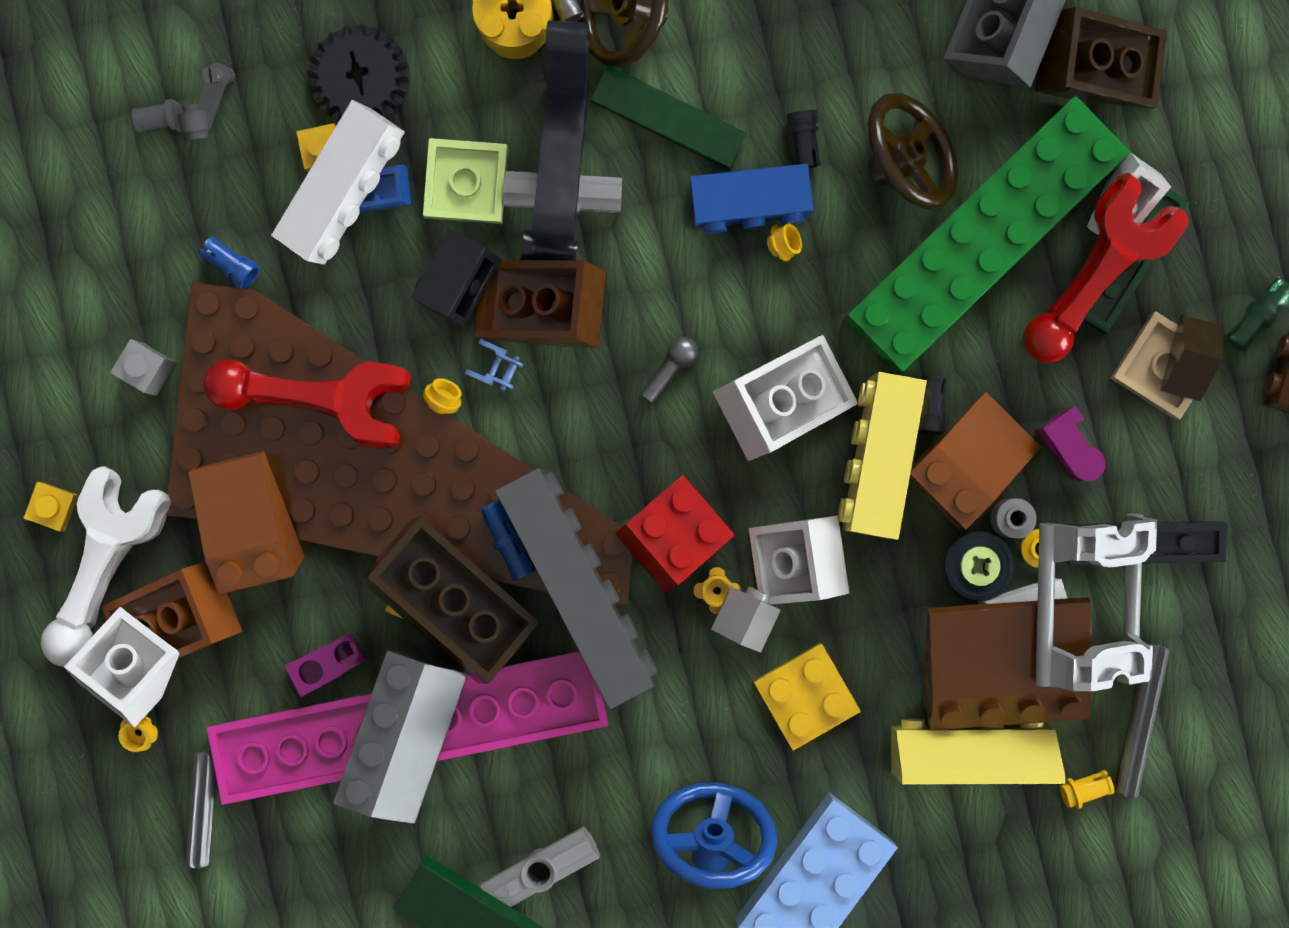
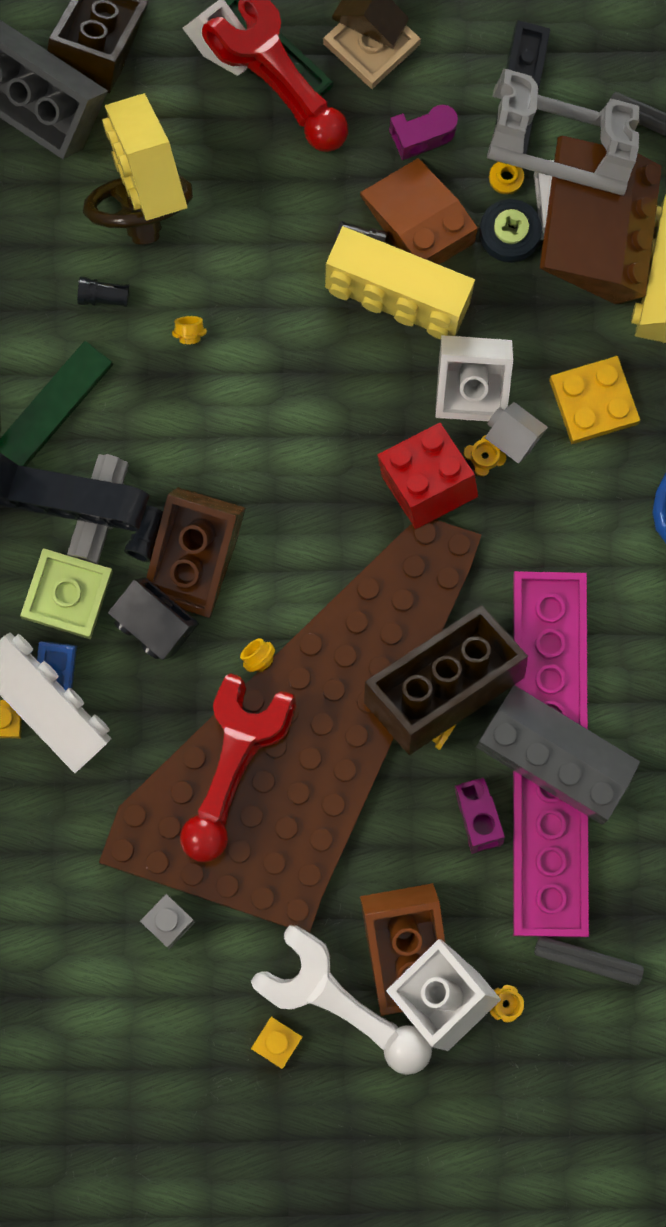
camera: 85 degrees left, 10 degrees down
dark orange slope [188,451,305,594] -> none
blue pin [199,236,260,290] -> none
medium blue piece [464,339,524,391] -> none
blue pin [479,500,536,581] -> none
dark grey brick [496,468,657,709] -> none
flat silver bar [641,337,699,403] -> none
blue brick [689,164,813,234] -> none
white slope [713,335,858,461] -> none
green brick [843,95,1131,375] -> none
light grey brick [989,499,1037,538] -> none
none -> light yellow brick [102,93,187,221]

